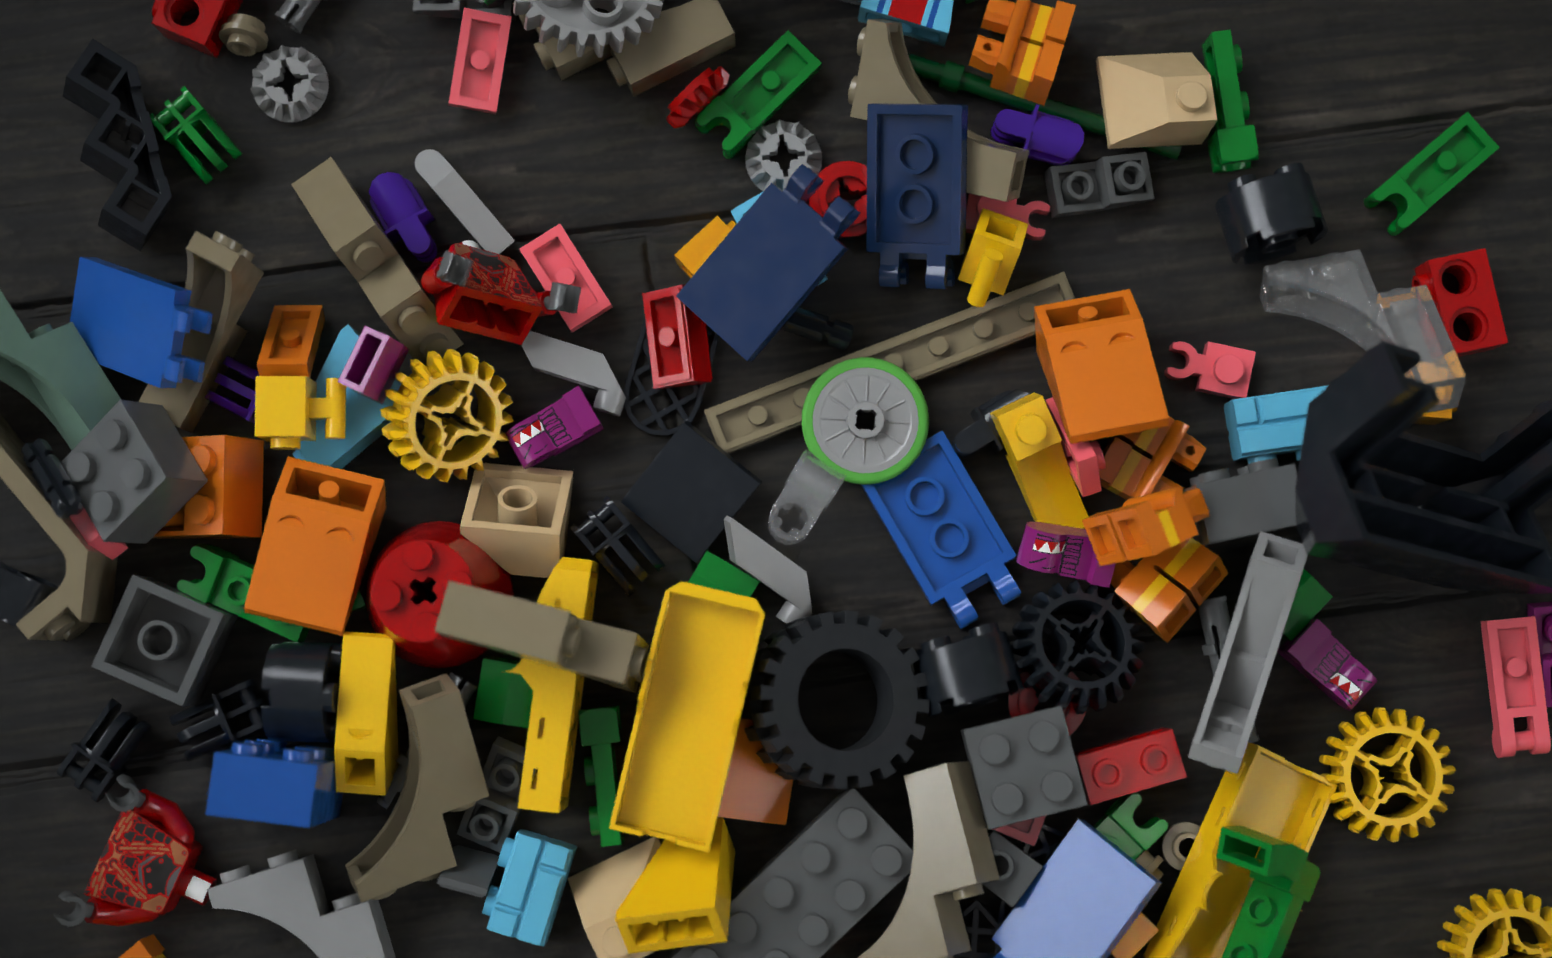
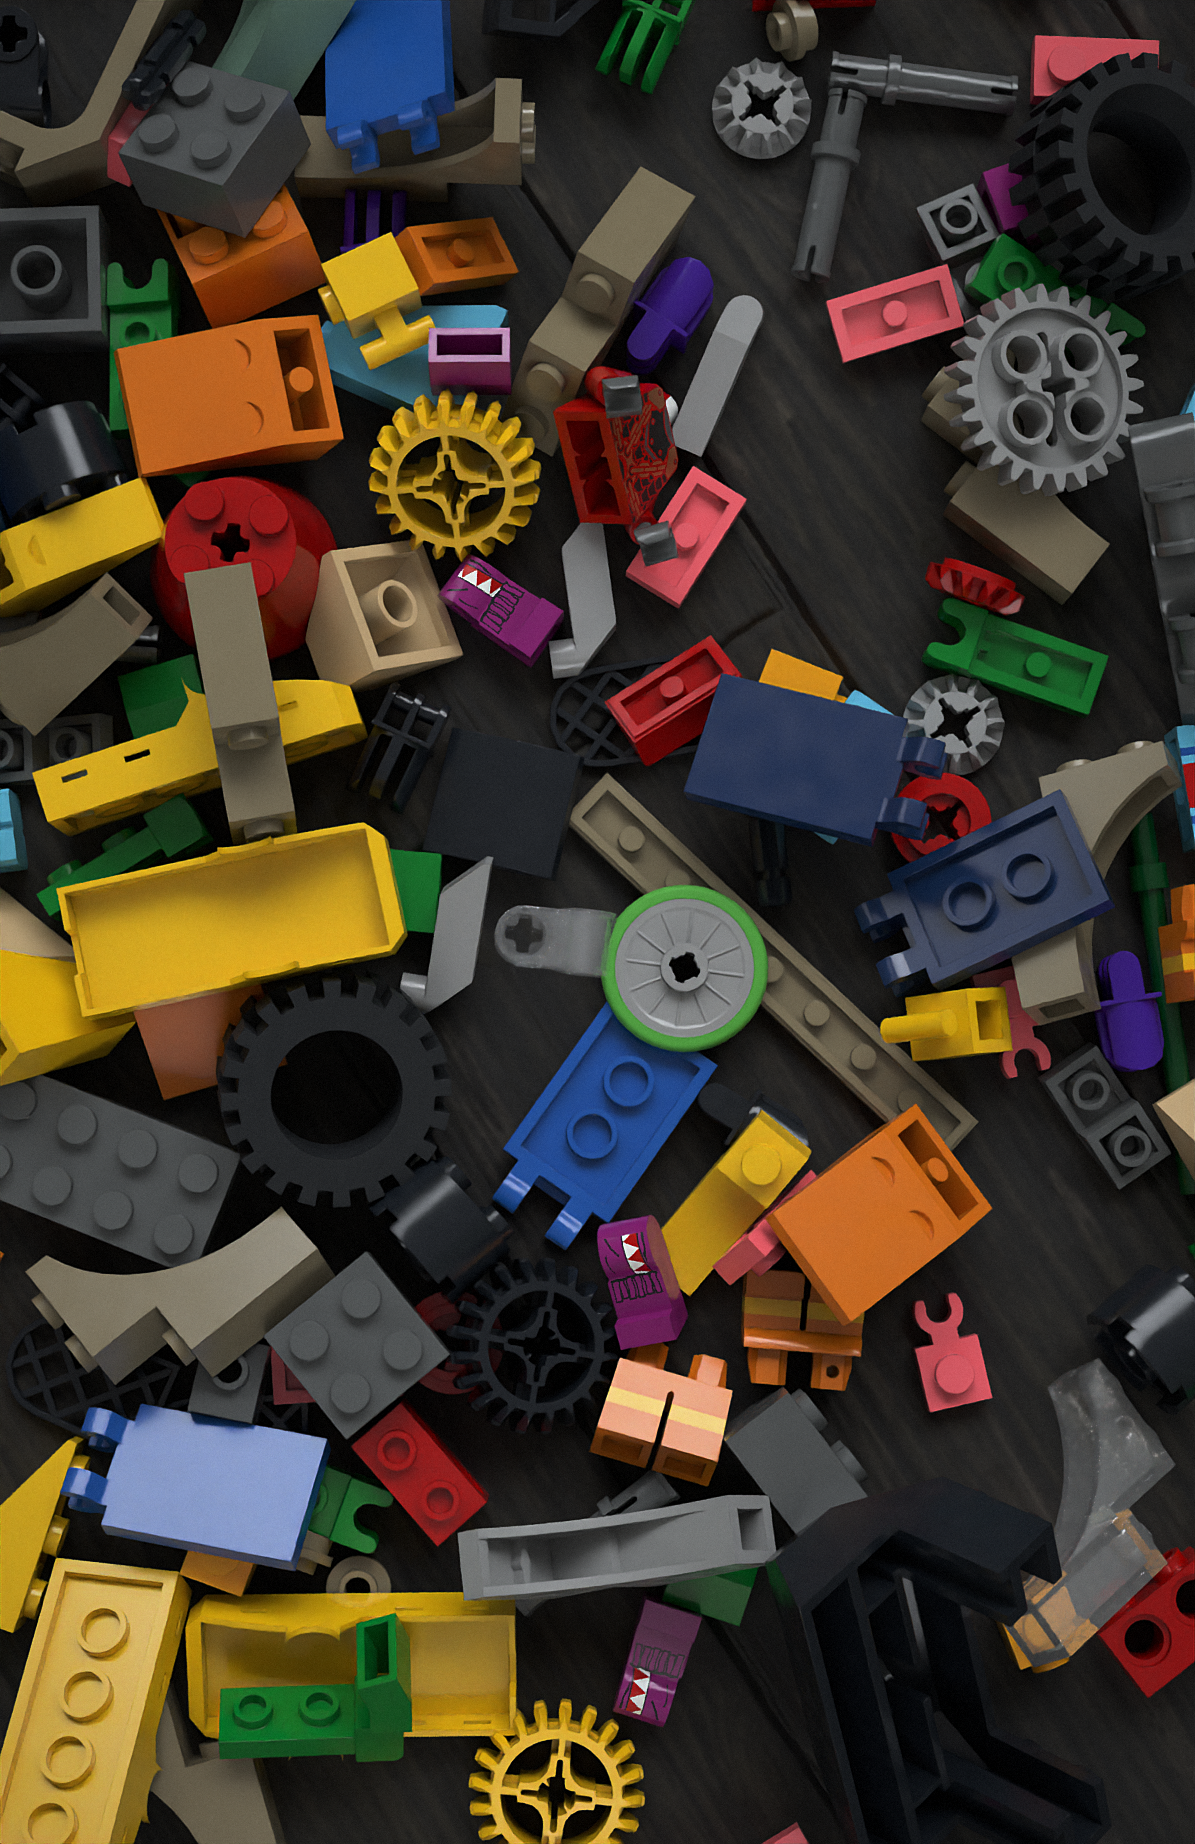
camera: 60 degrees right, 0 degrees up
orange hips [1082,487,1210,566] -> none
medium azure brick [1224,386,1327,464] -> none
none -> dark grey pin [790,88,868,283]

